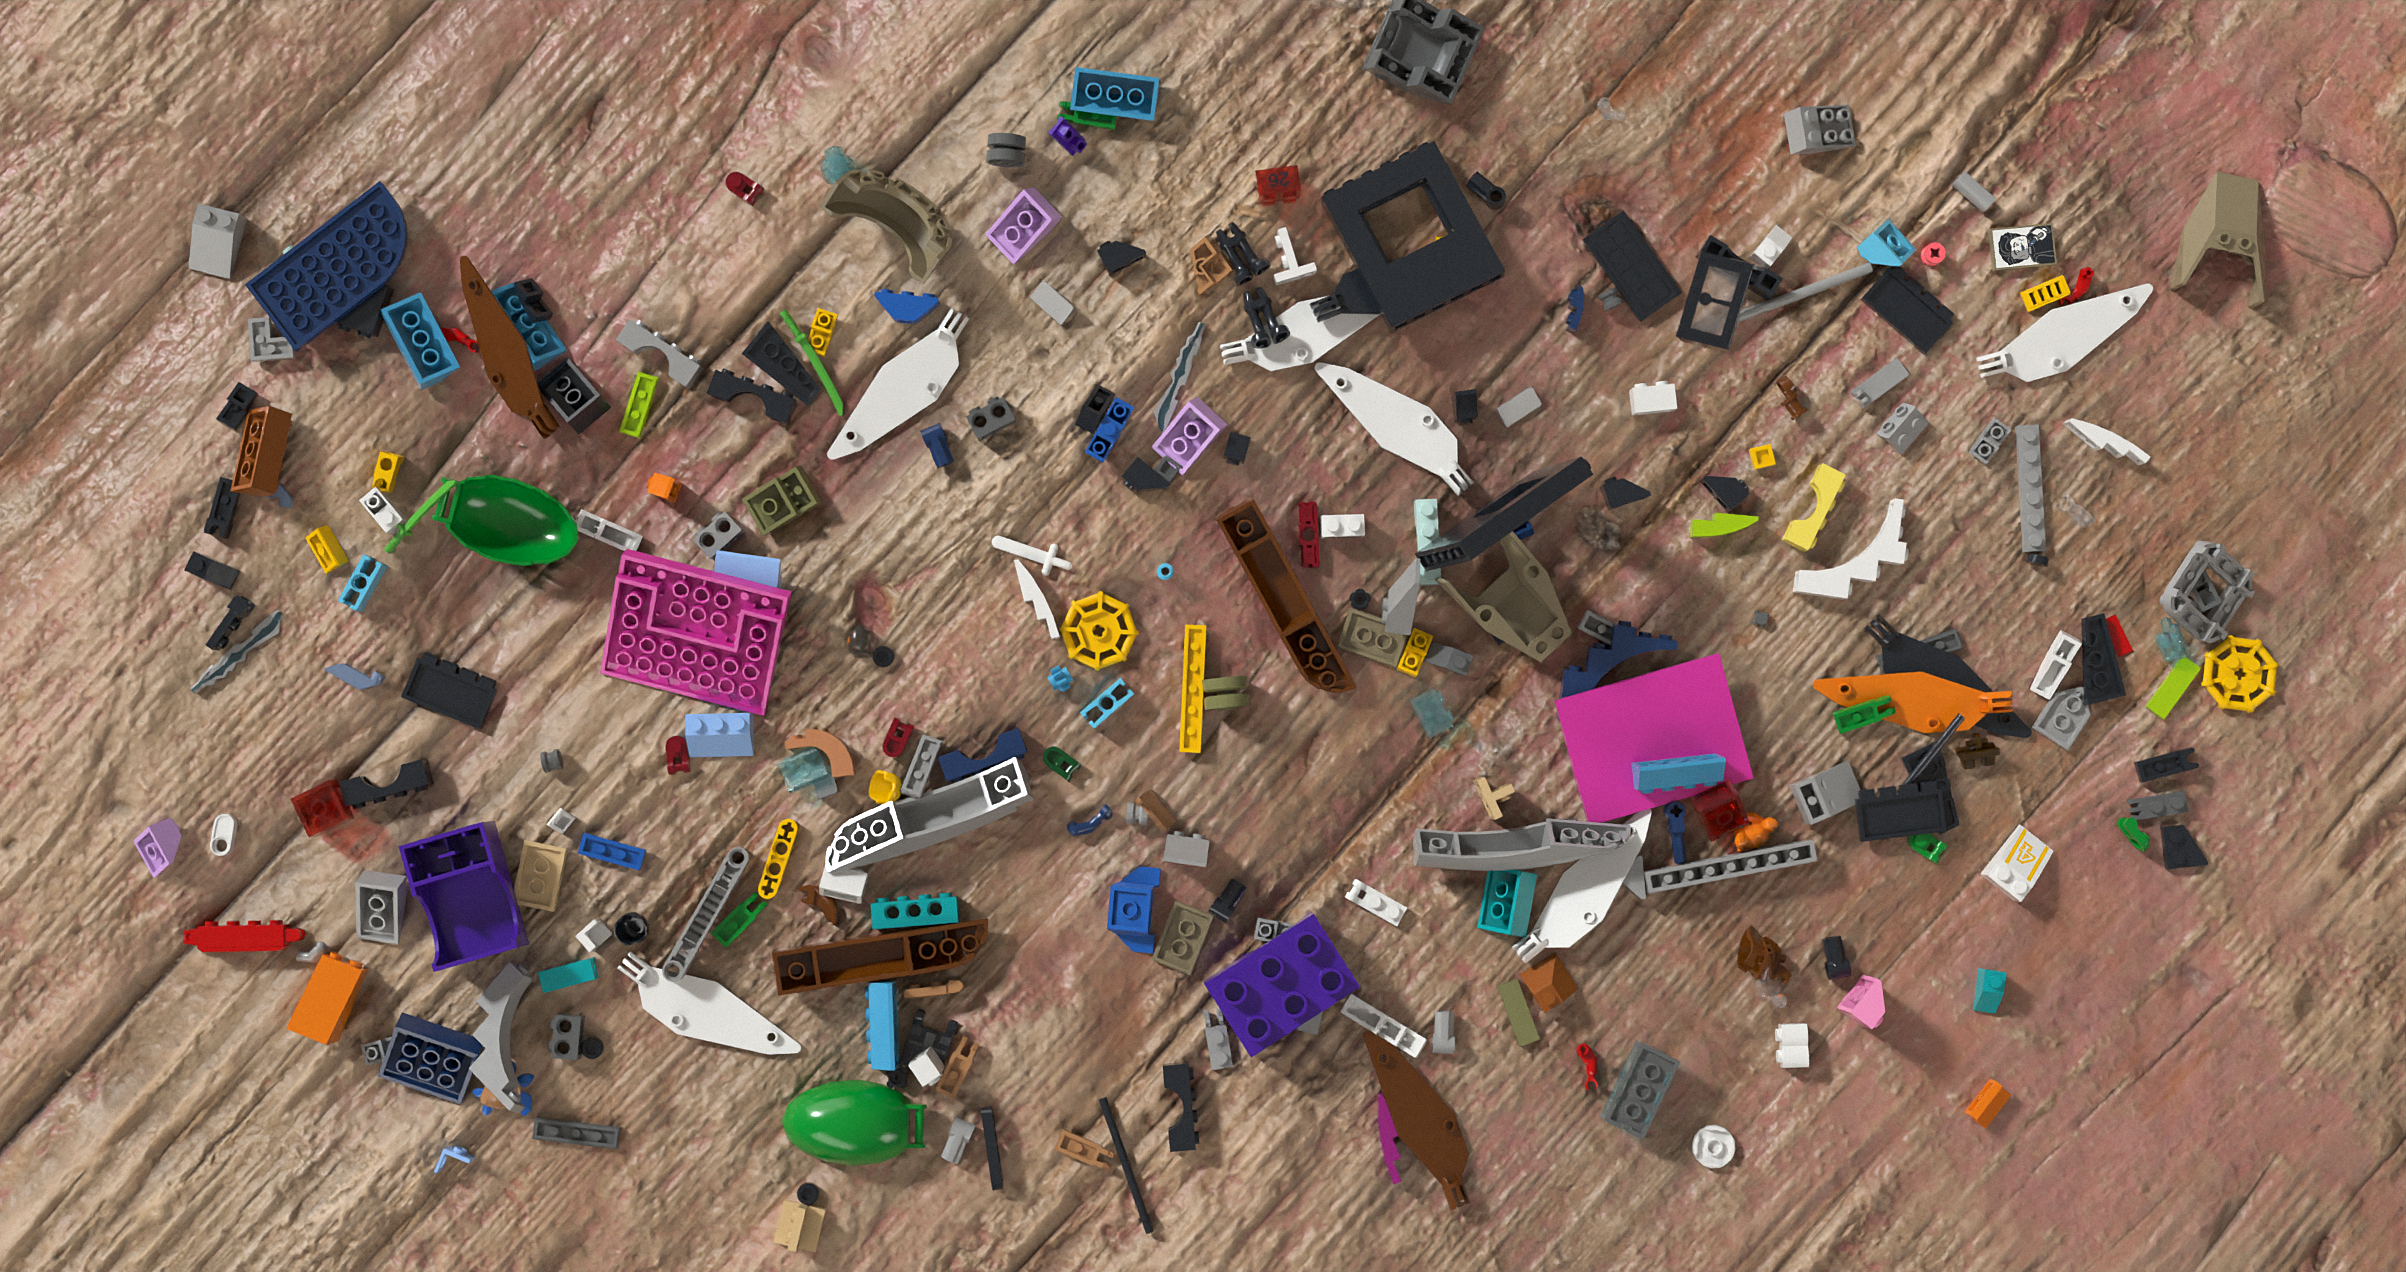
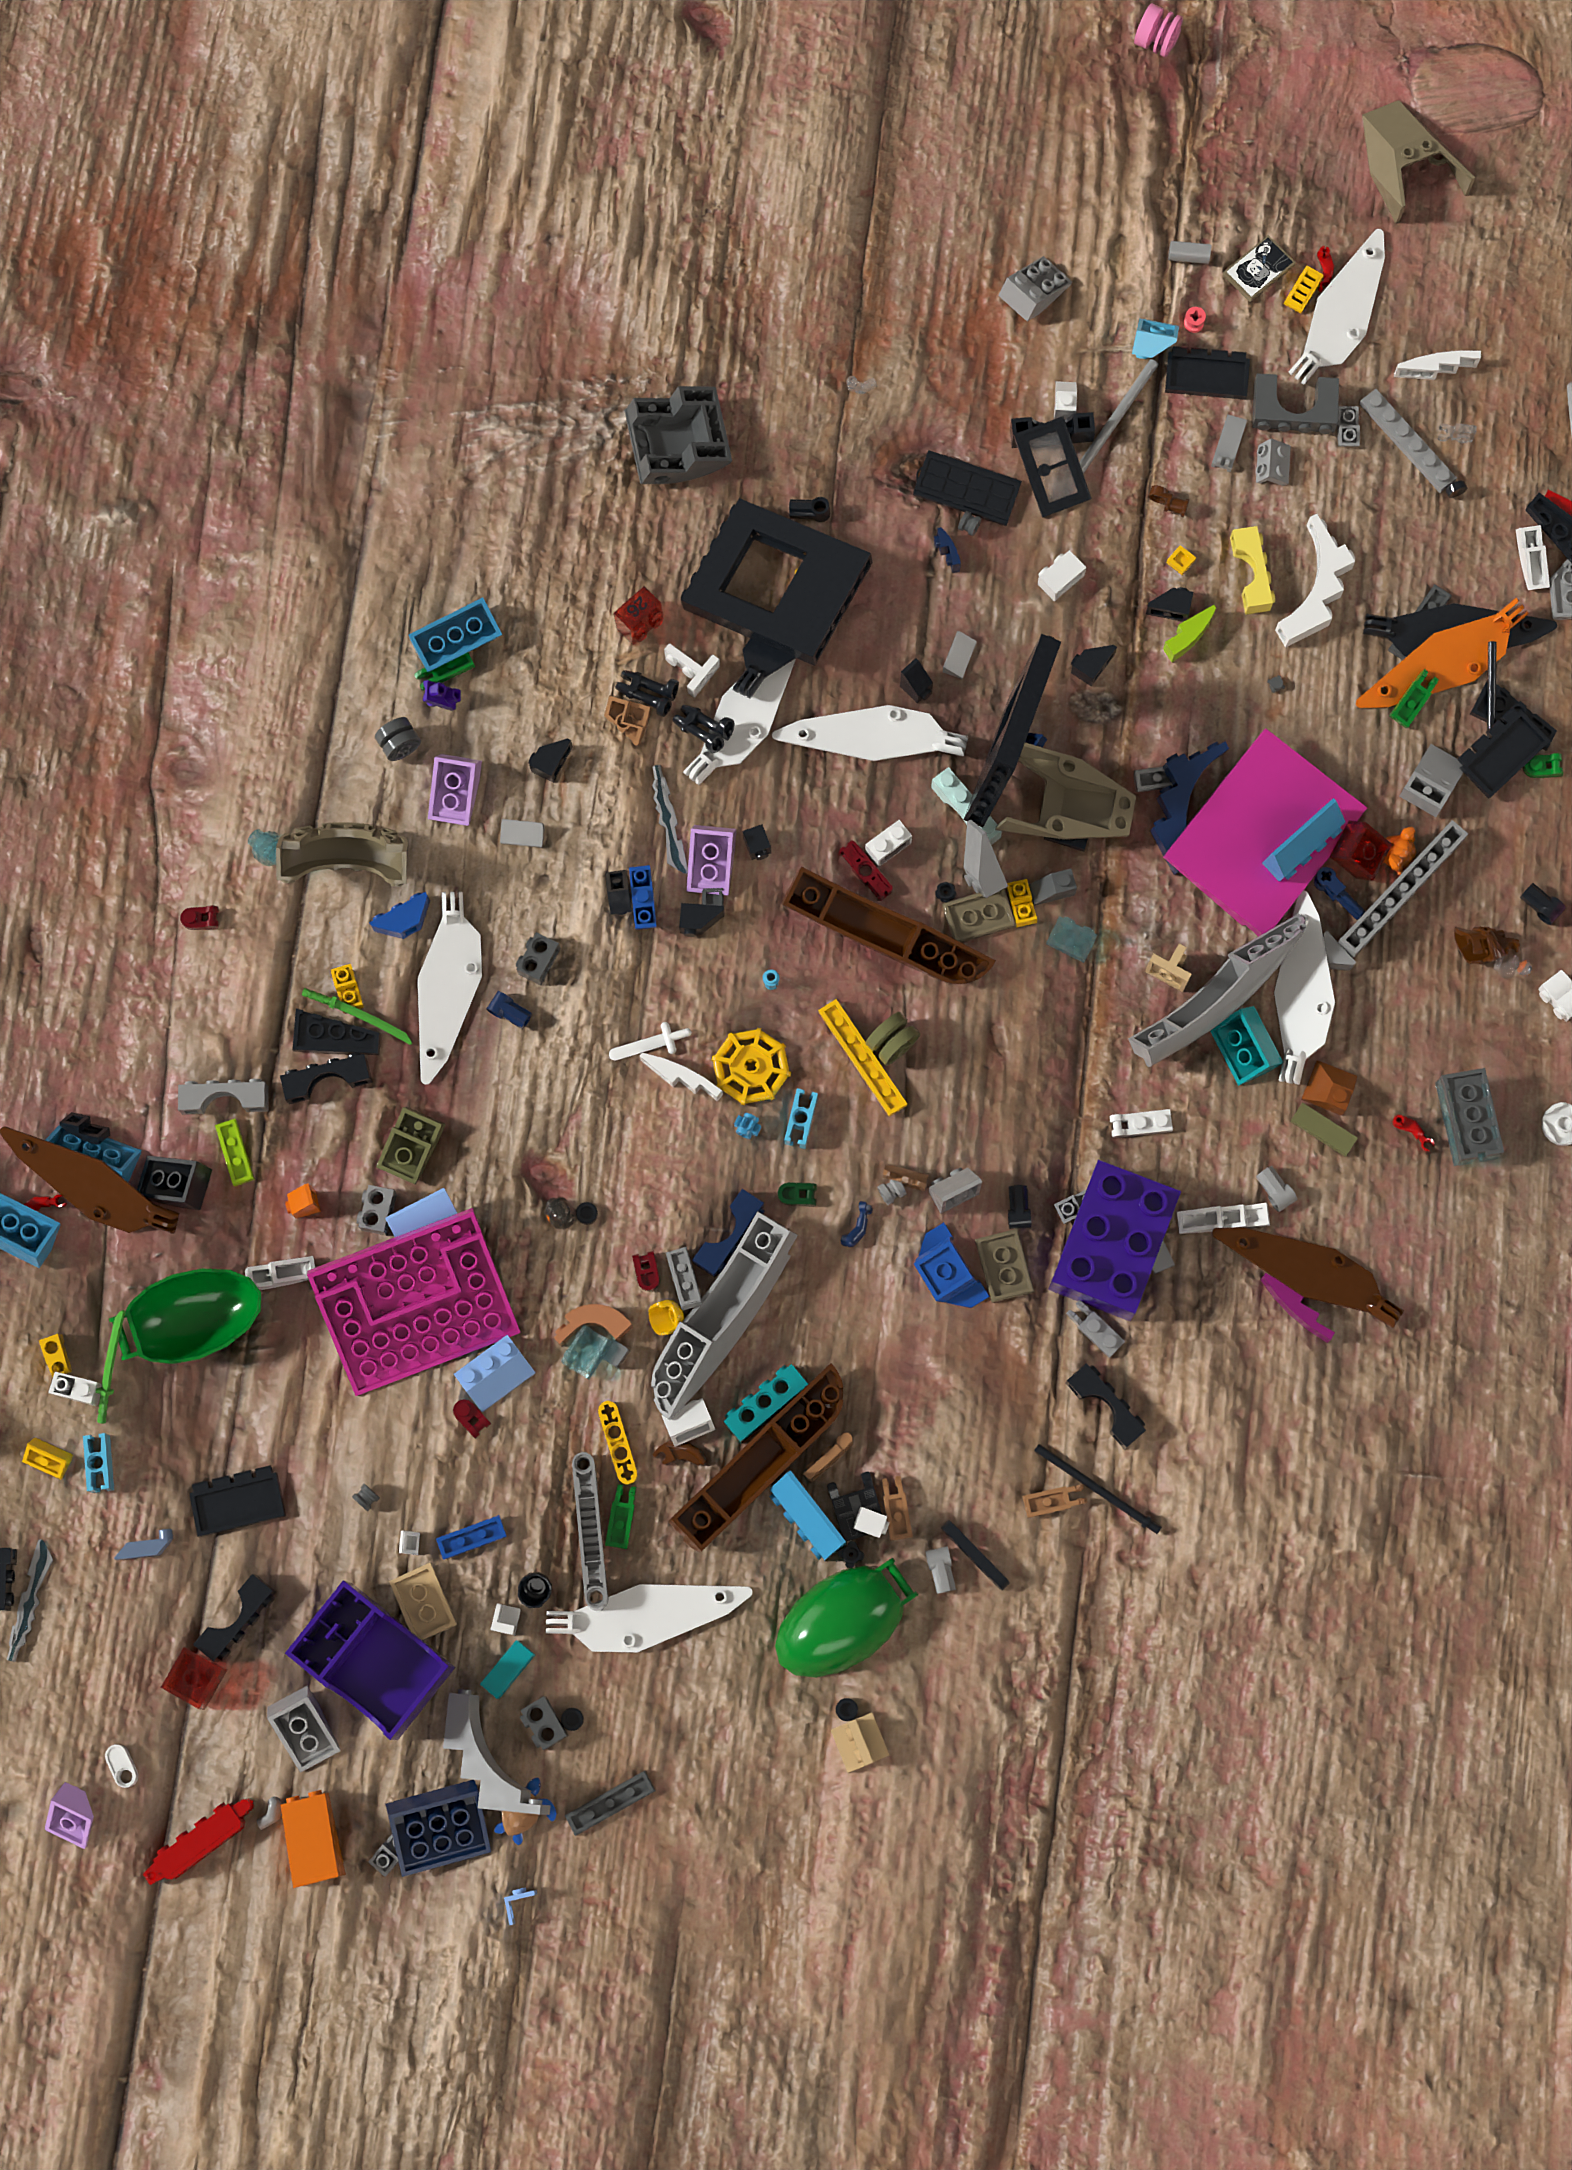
camera: 25 degrees left, 10 degrees down
dark brown hips [1955,733,2000,769] -> none
none -> dark grey arch [1252,373,1339,434]

